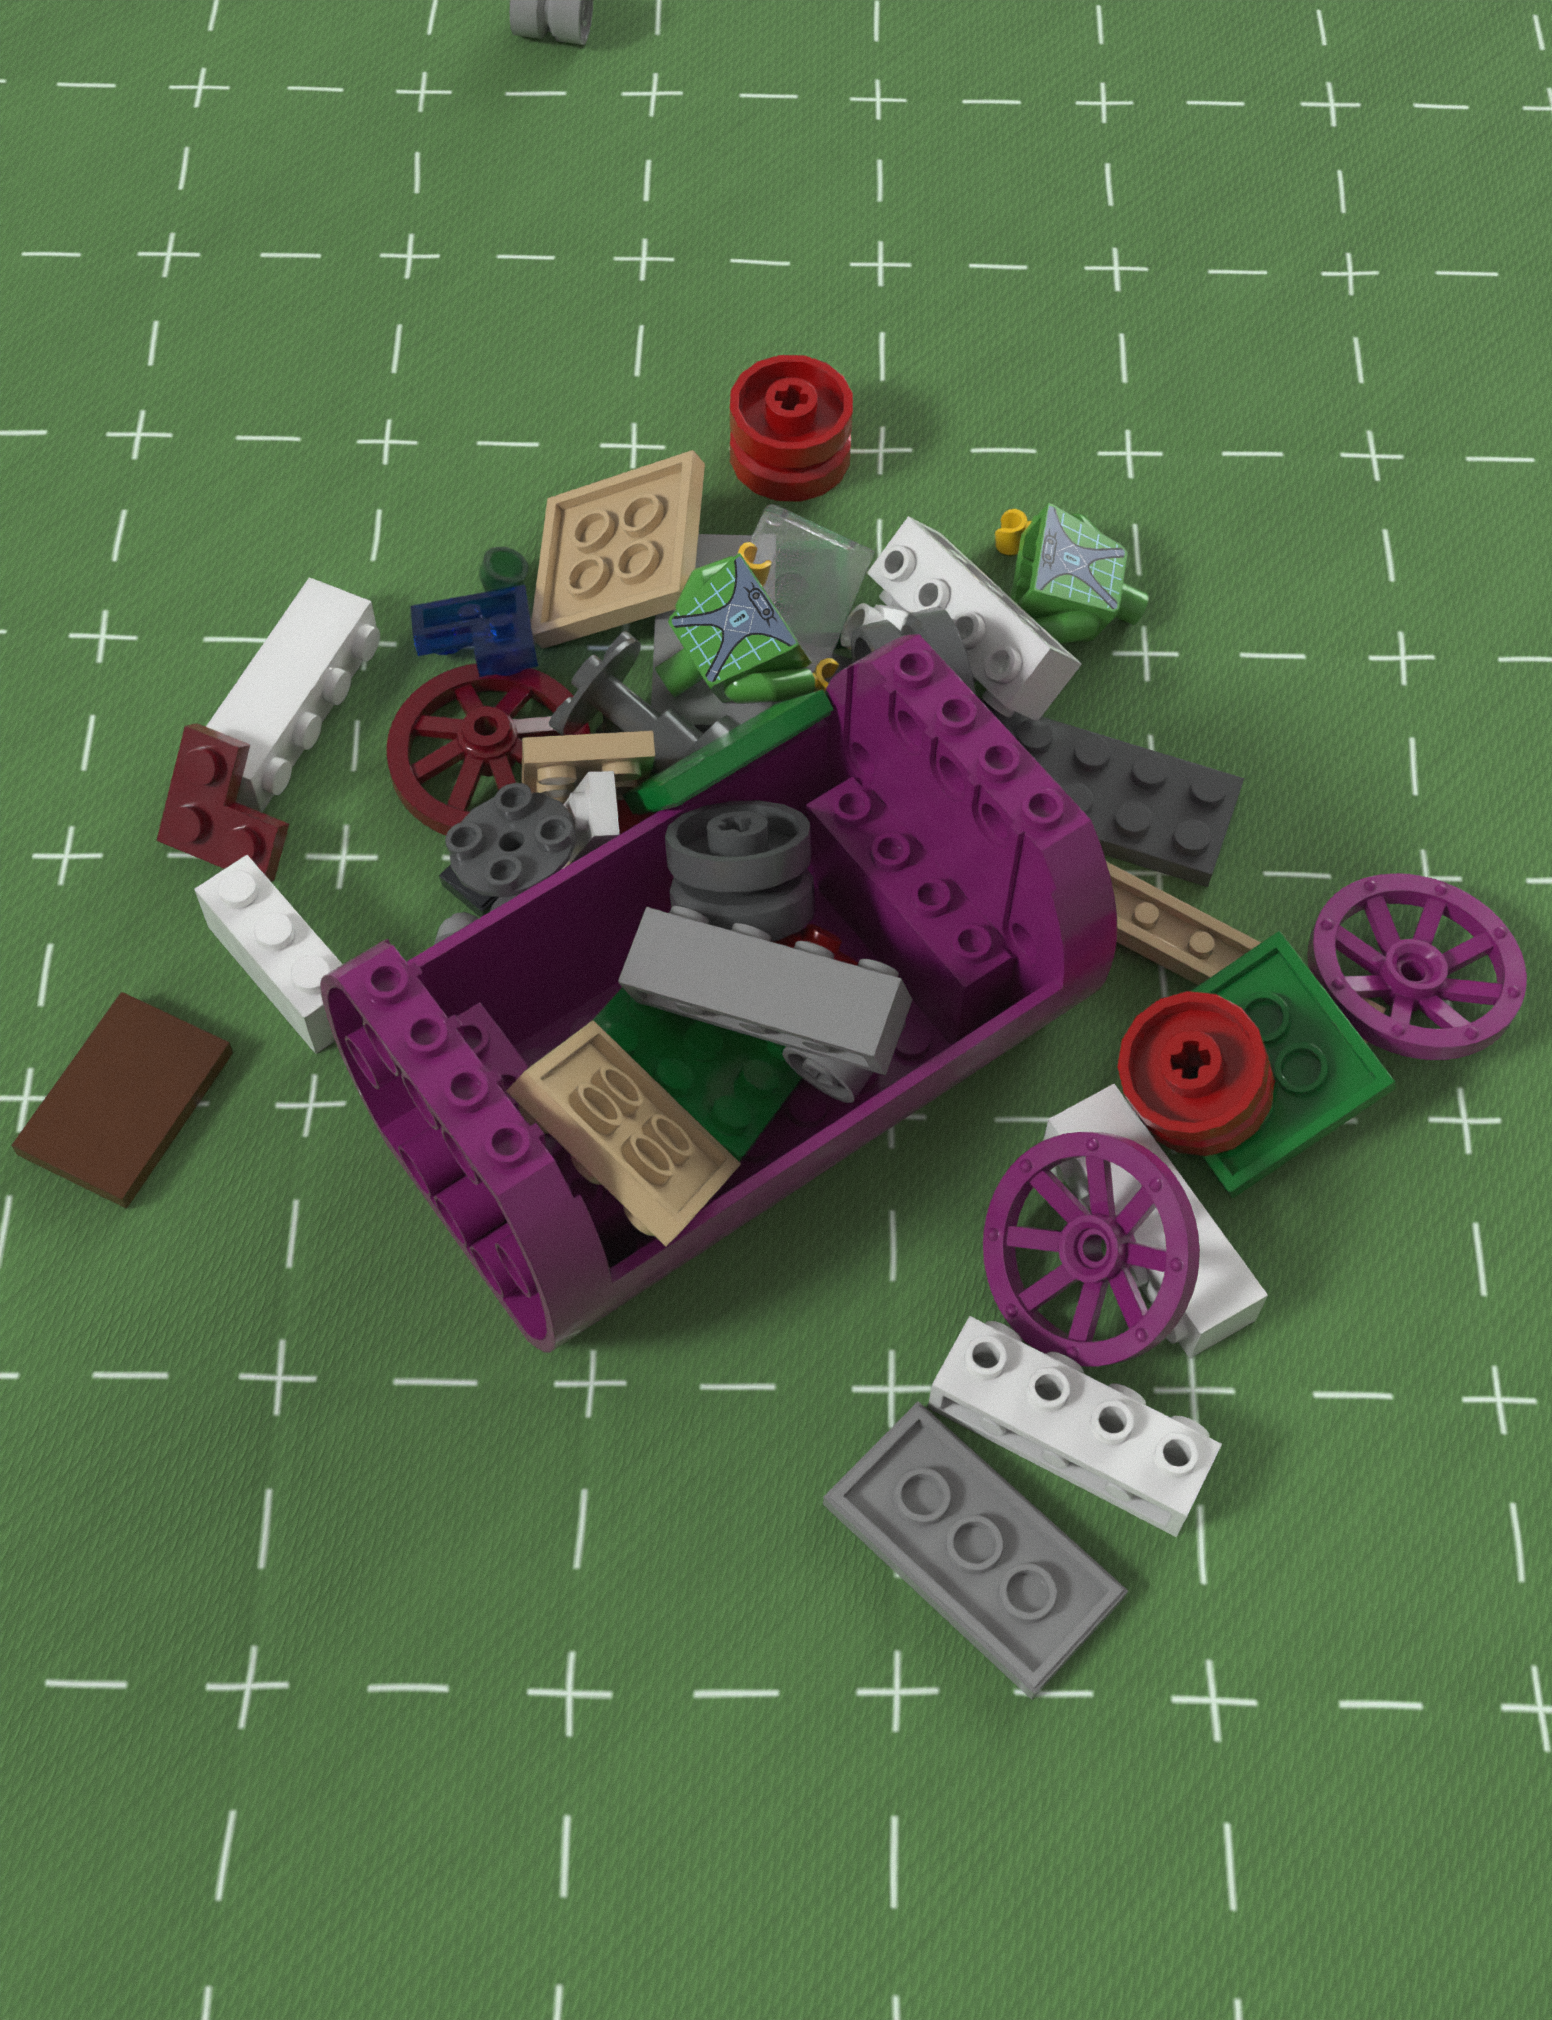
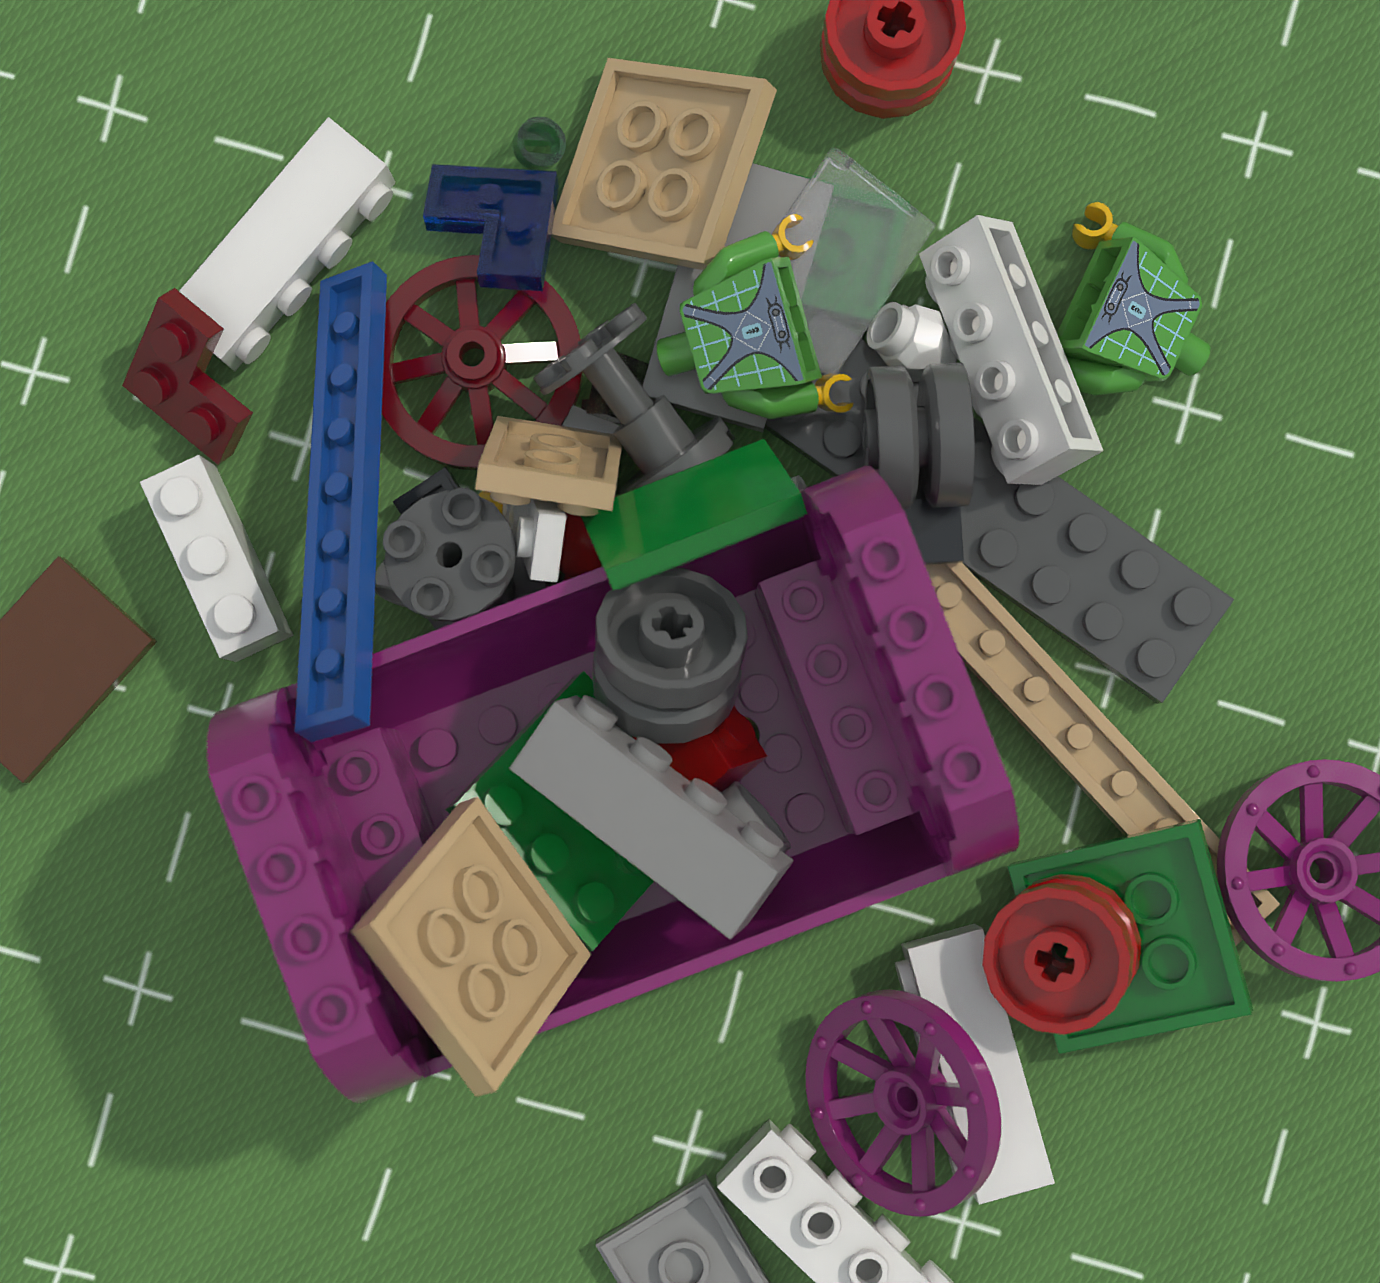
camera: 15 degrees right, 25 degrees up
none -> blue plate [295,261,387,742]

